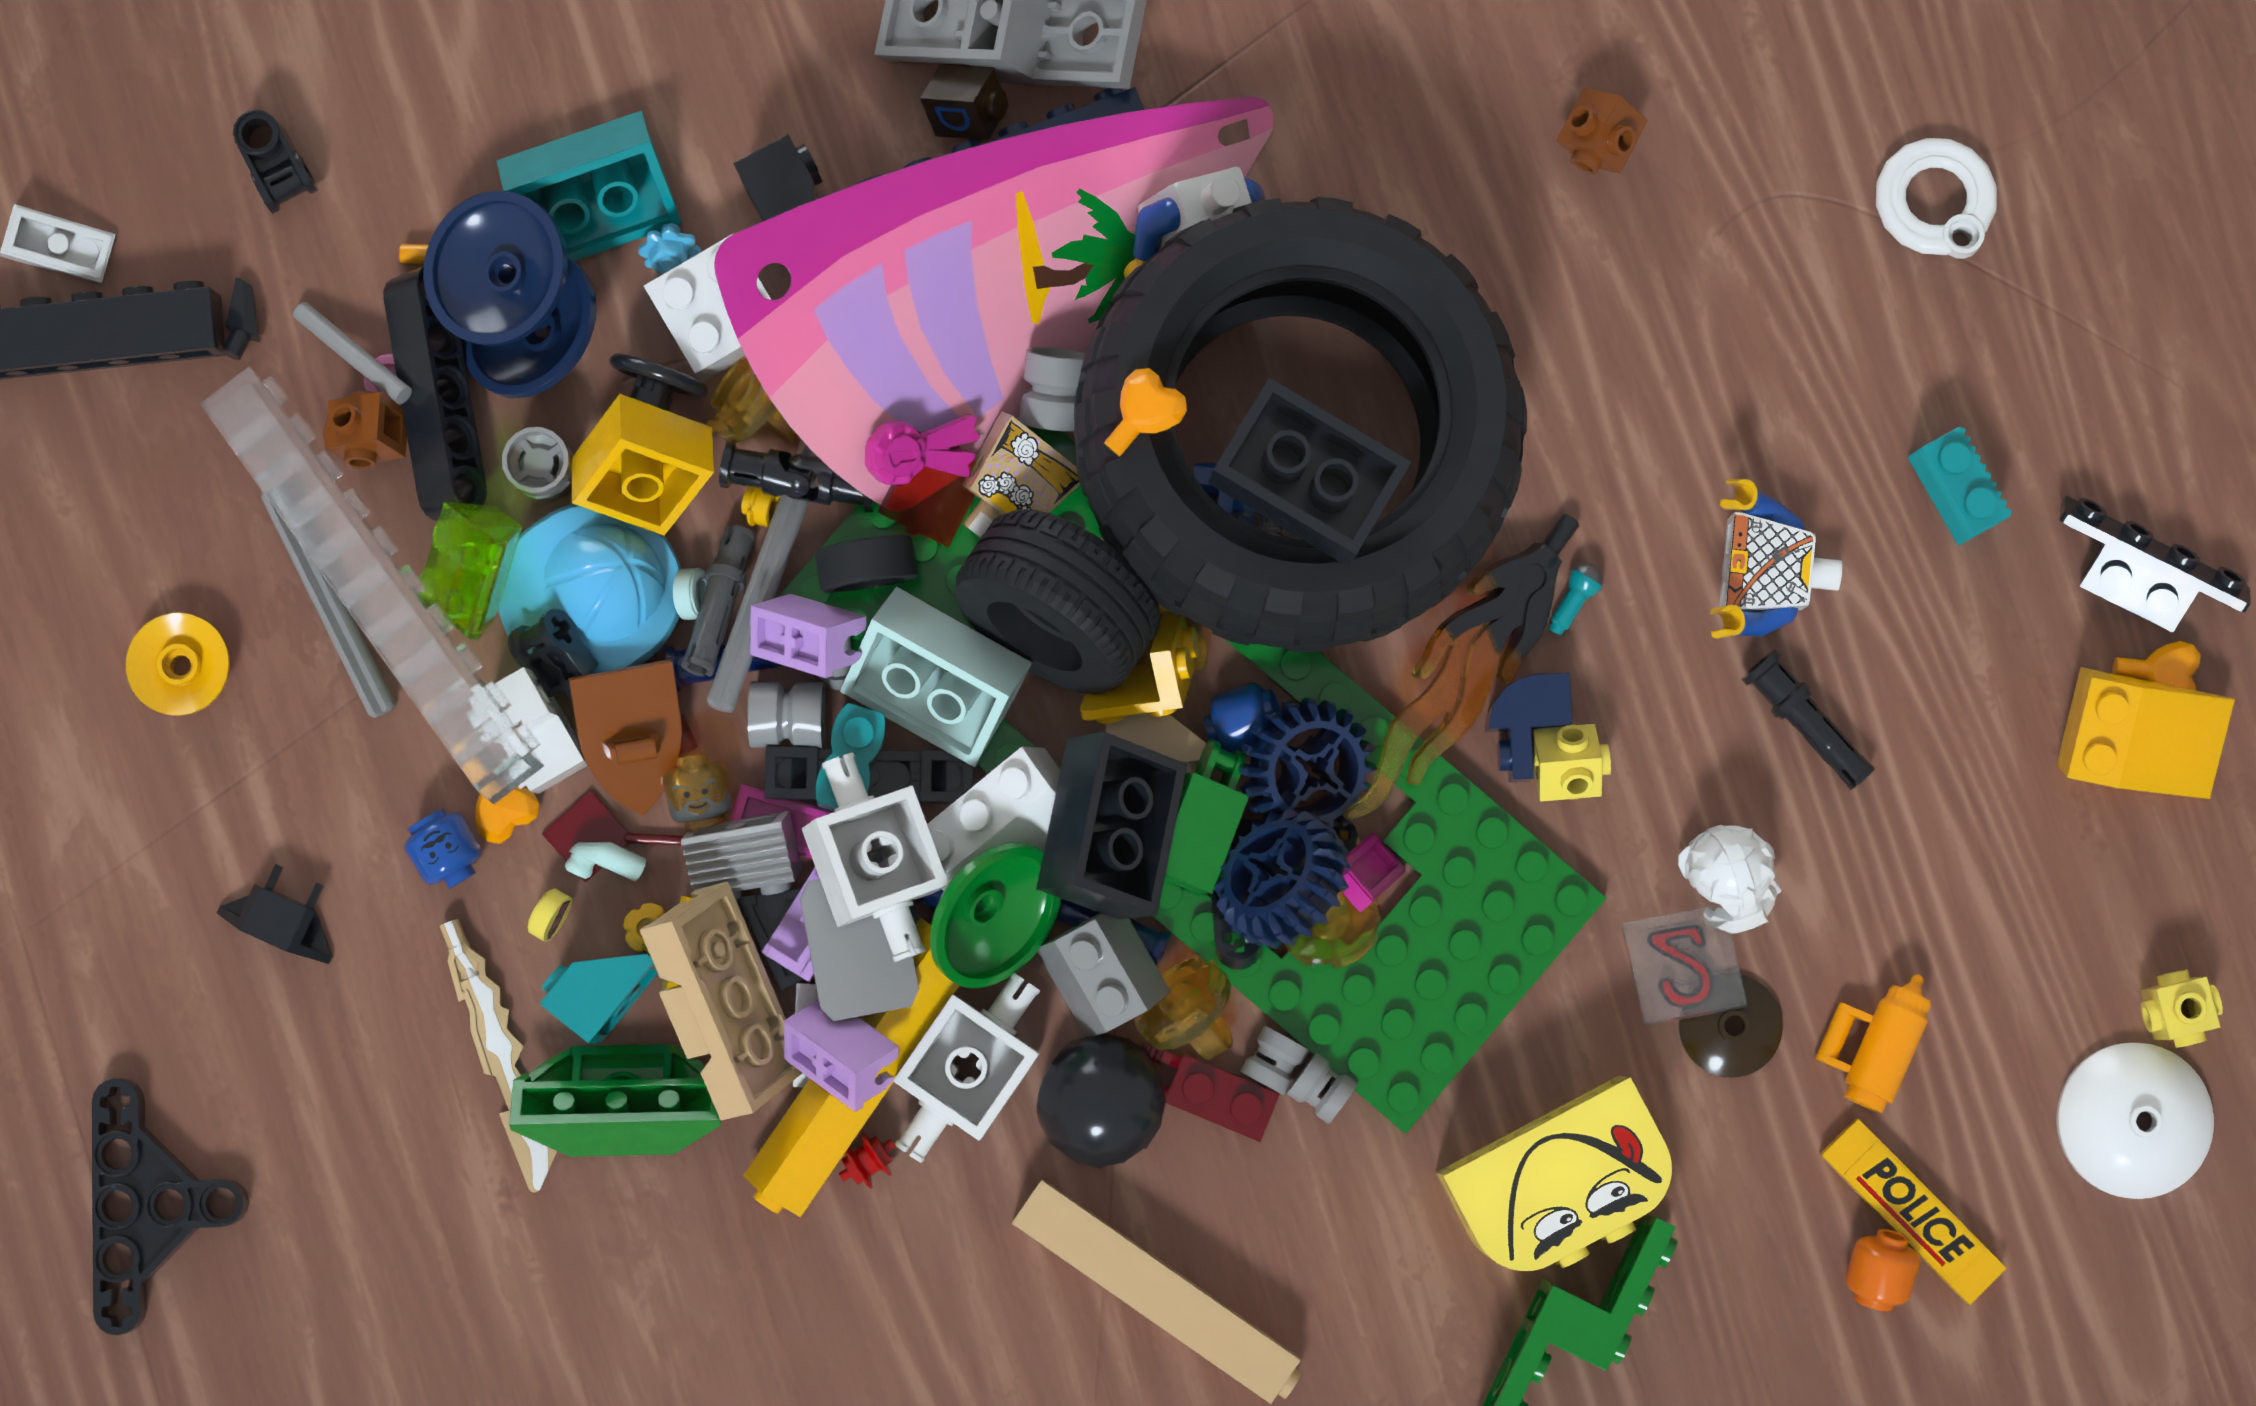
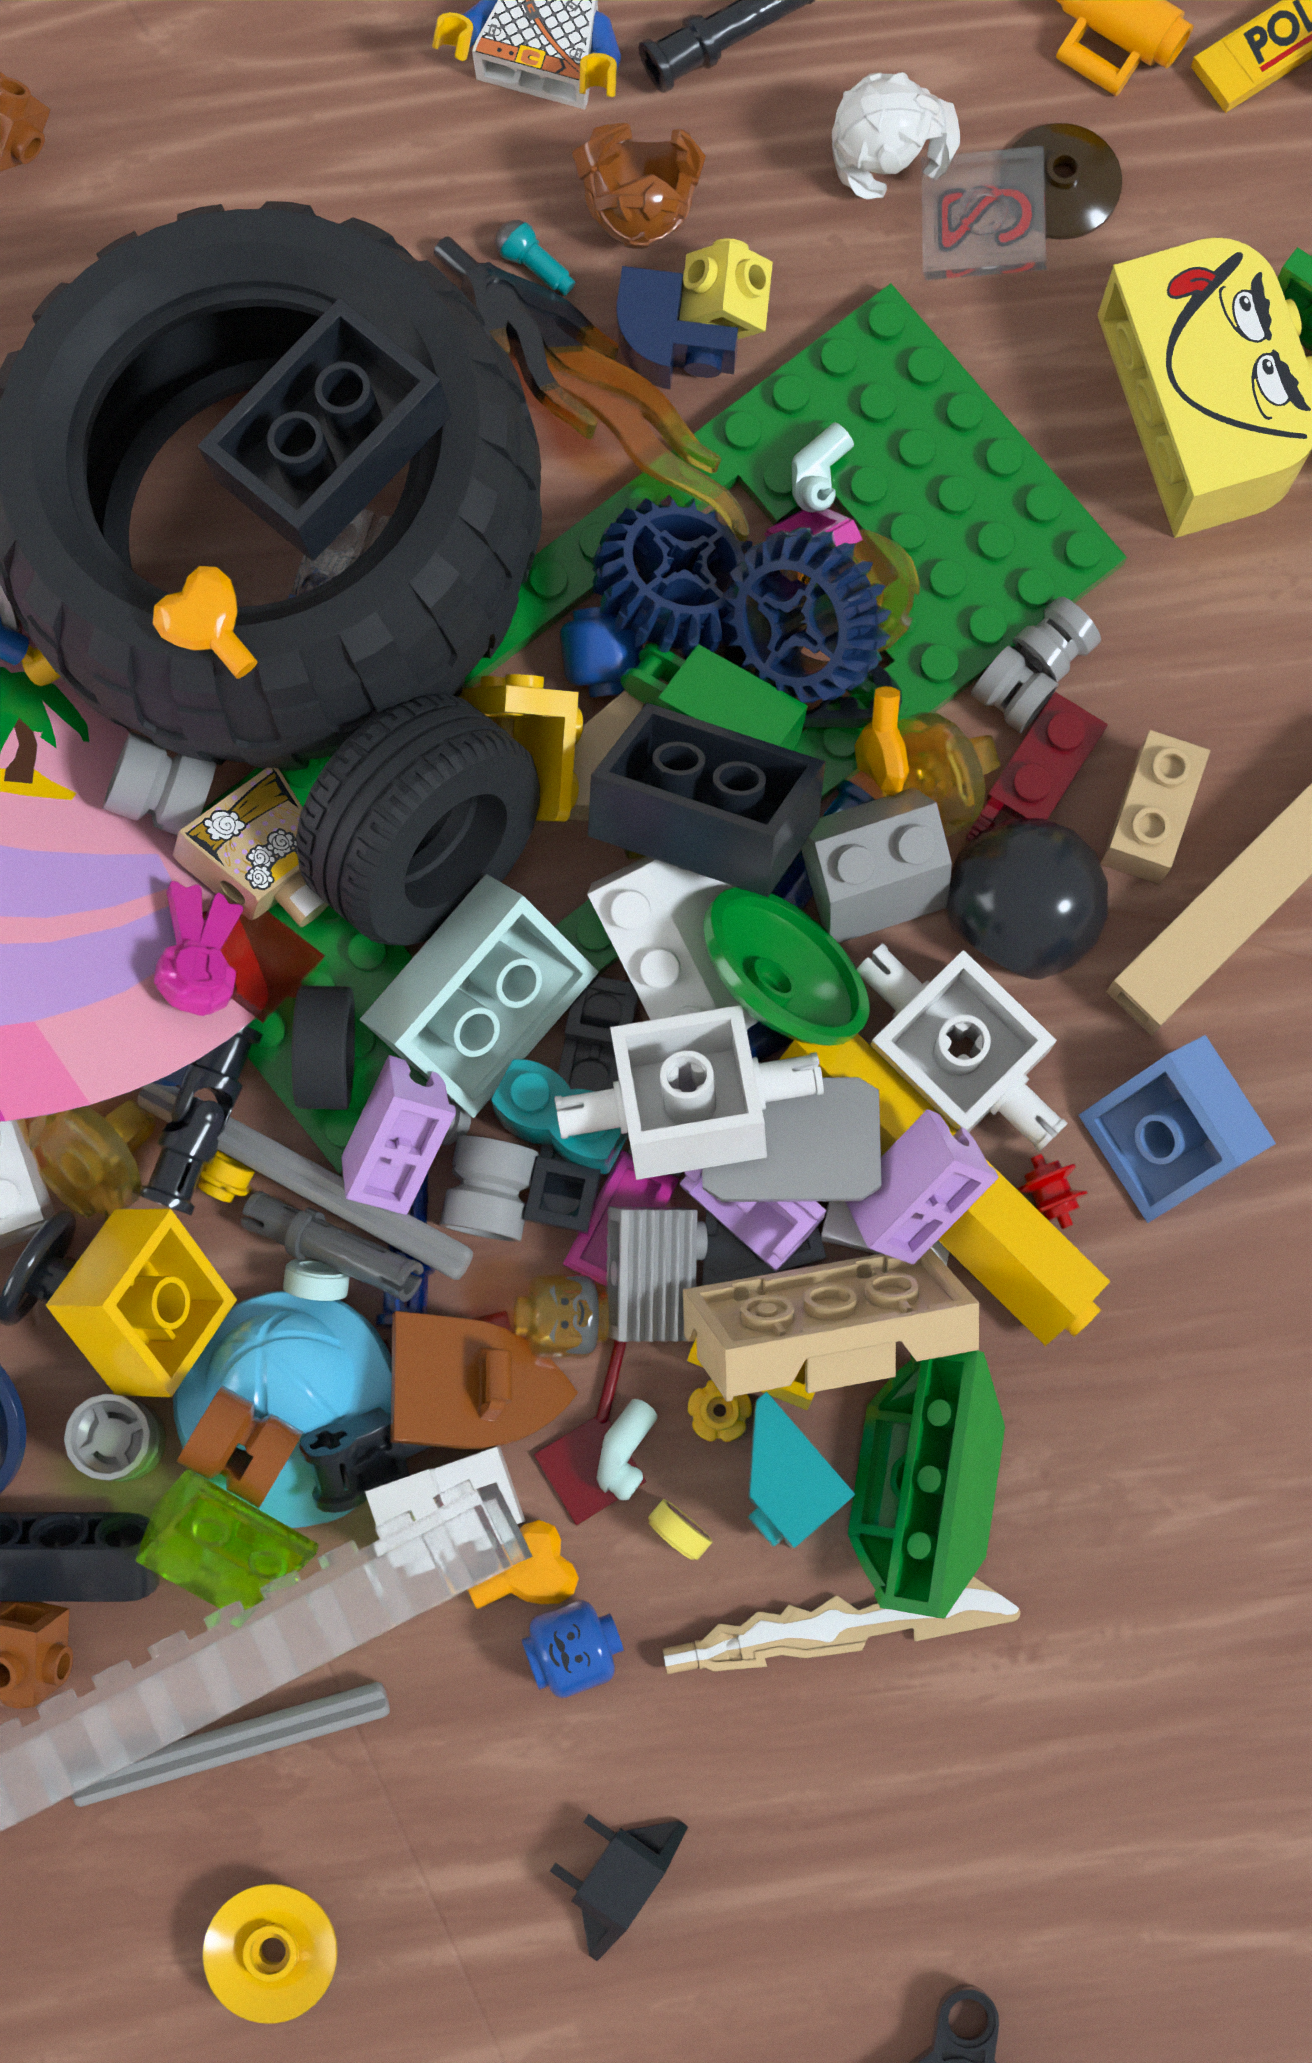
camera: 75 degrees left, 5 degrees down
none -> dark orange wheel [177,1385,303,1509]
none -> dark orange helmet [572,123,706,249]
none -> light aqua arm [791,422,854,512]
none -> light orange rock [854,686,909,796]
none -> medium blue slope [1079,1035,1276,1223]
none -> tan brick [1100,730,1211,885]

